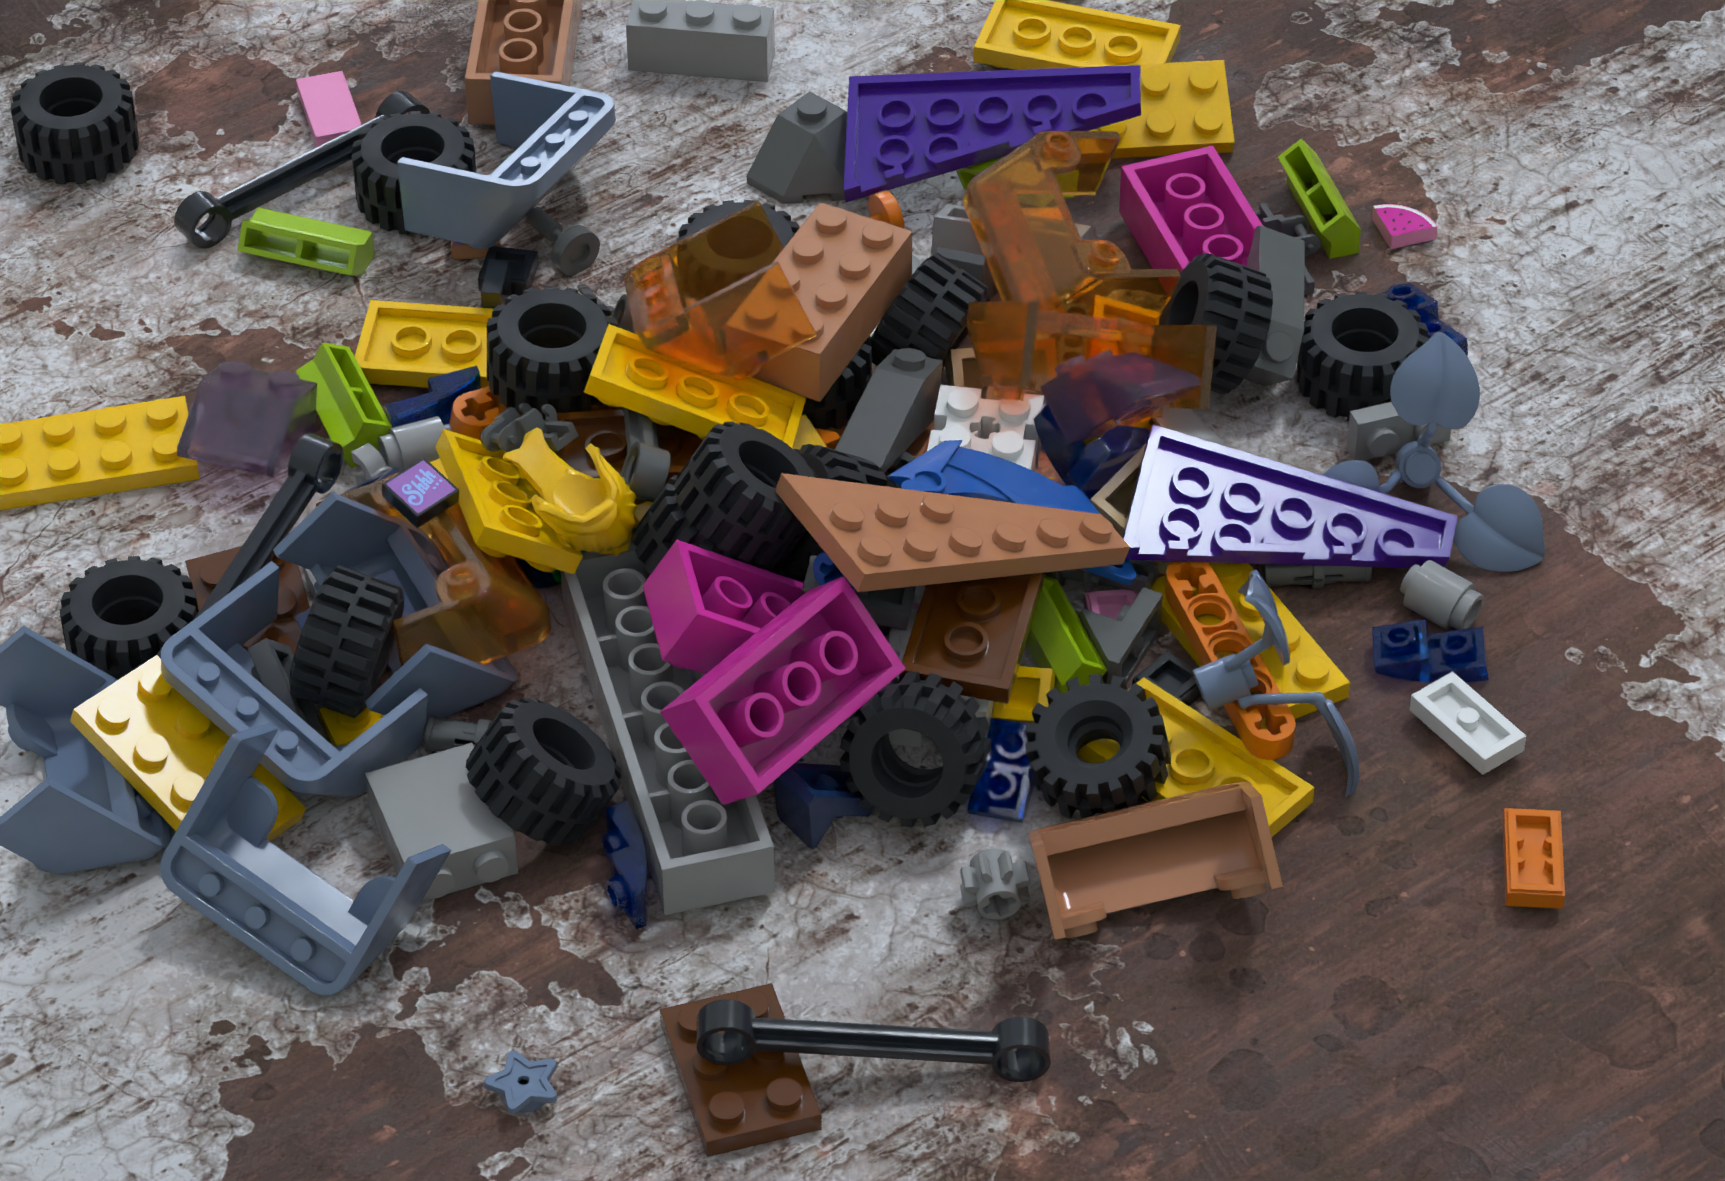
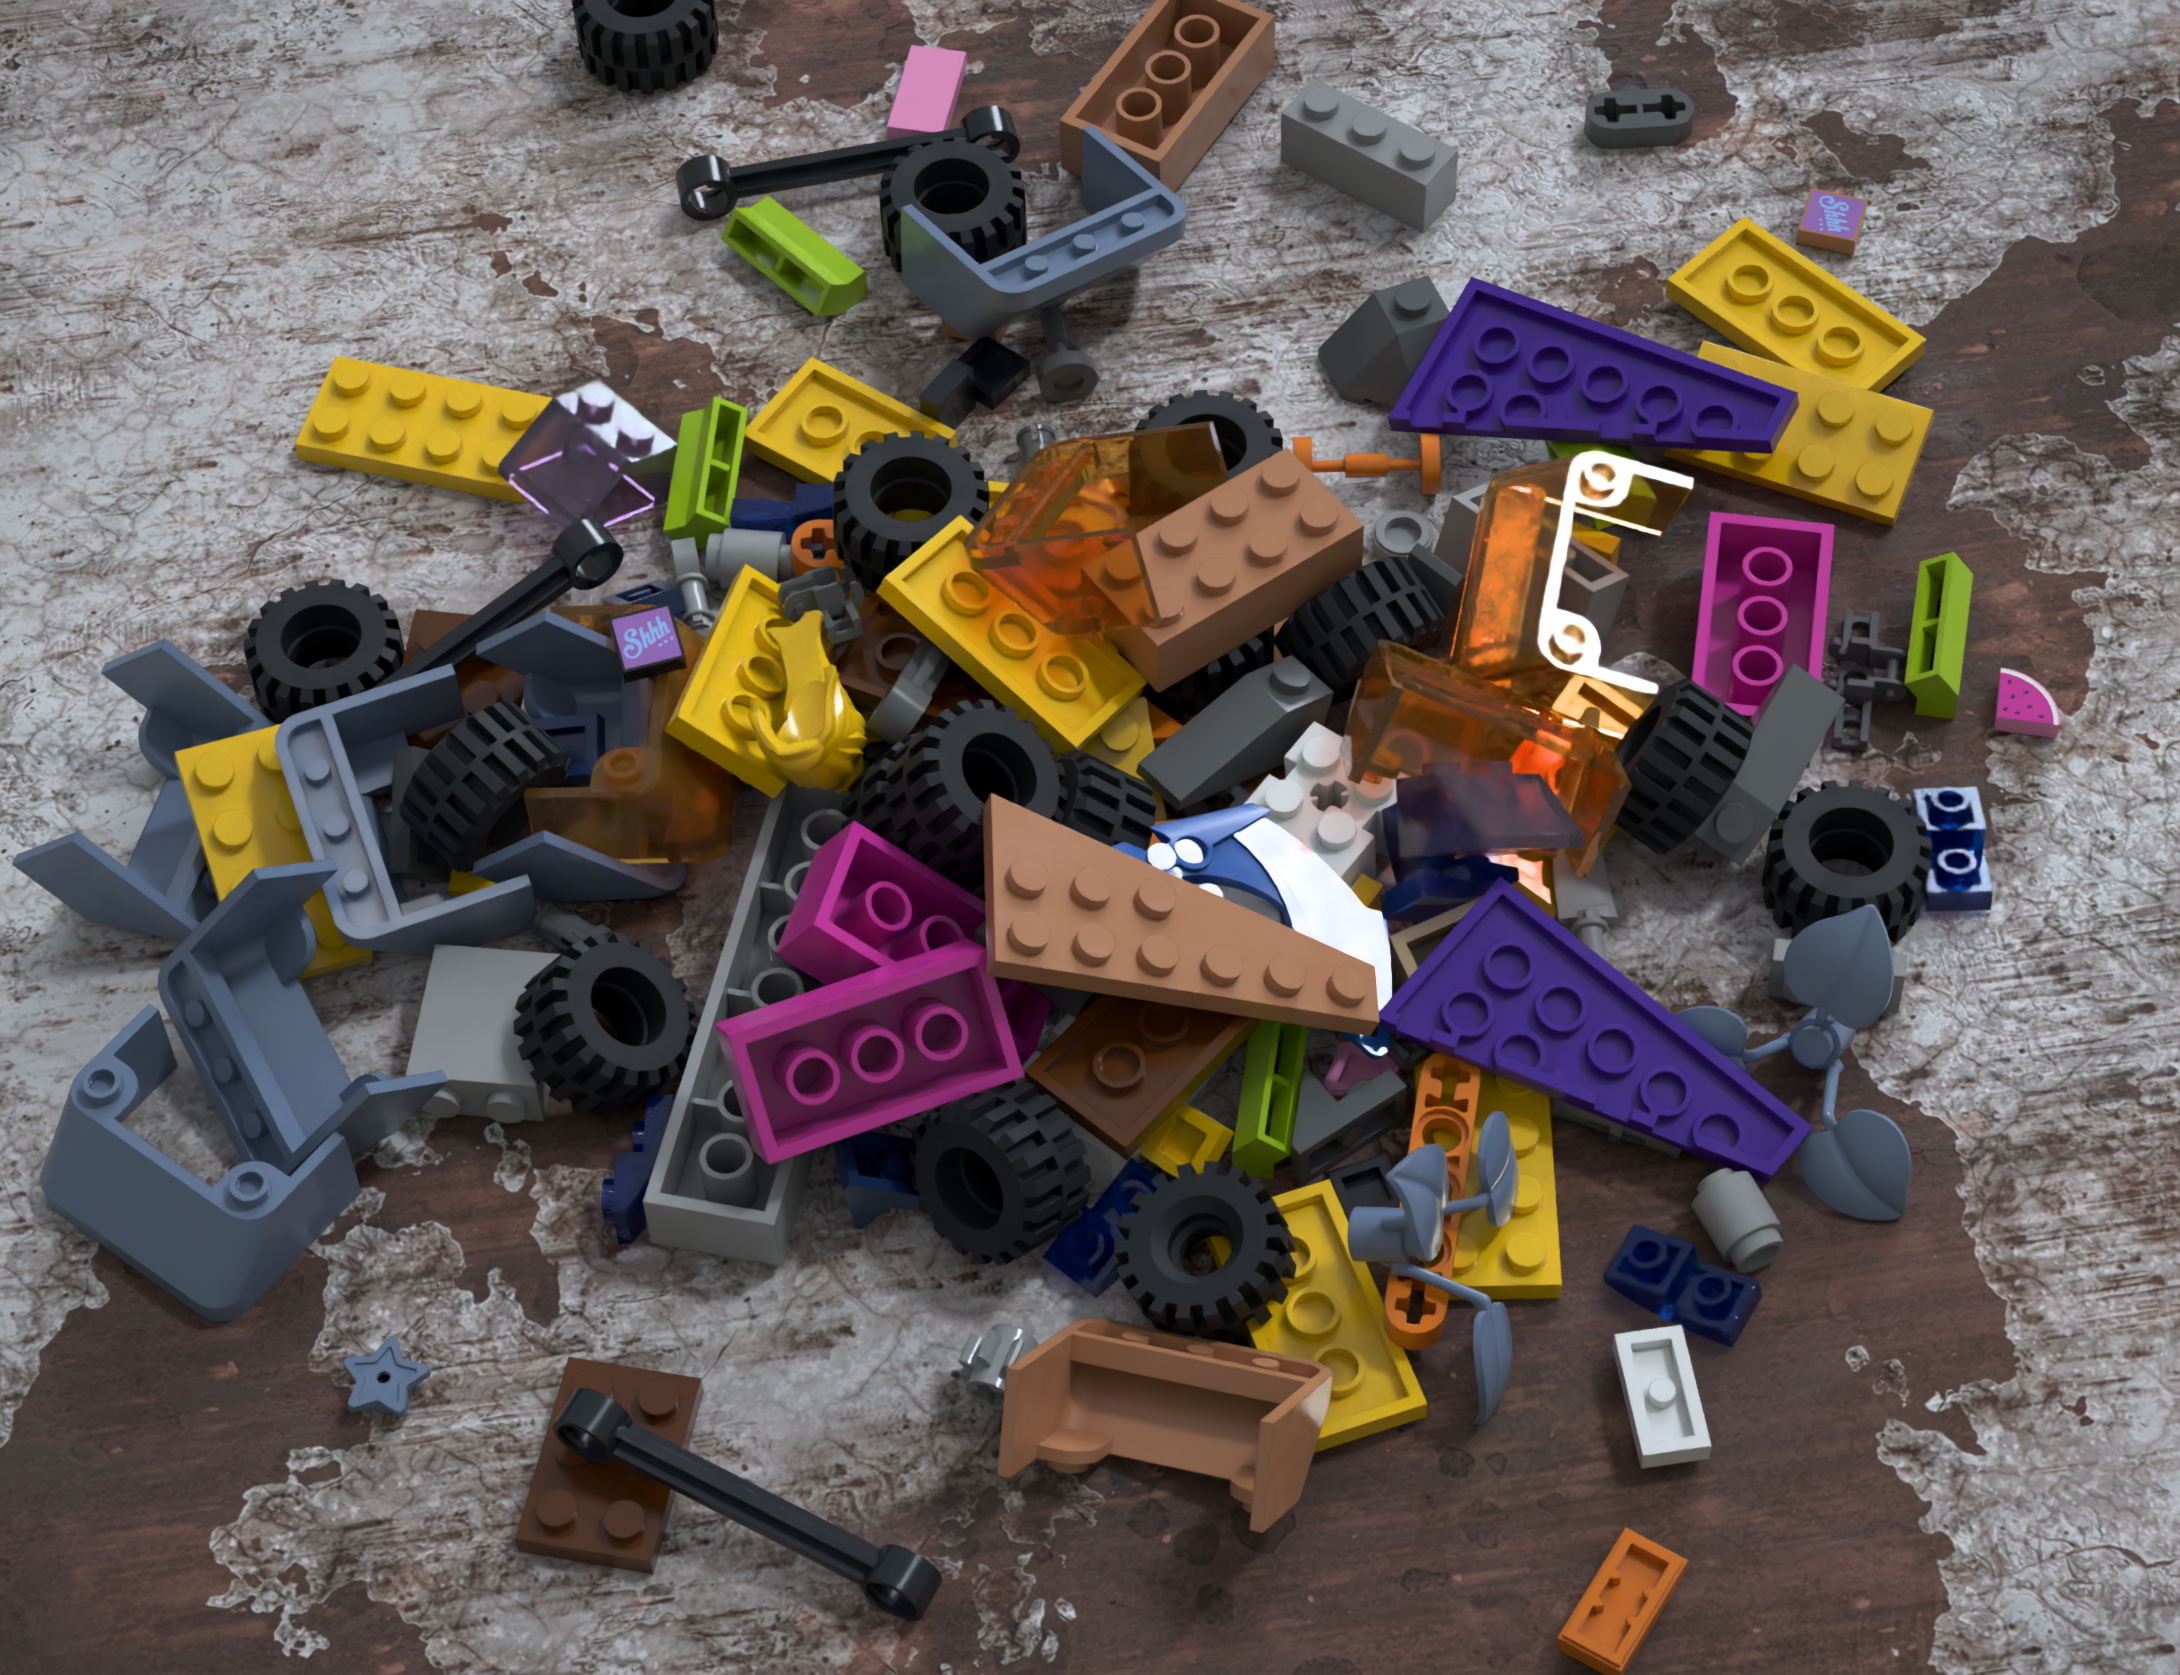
camera: 30 degrees right, 10 degrees up
none -> sand blue windscreen [40,1003,362,1322]

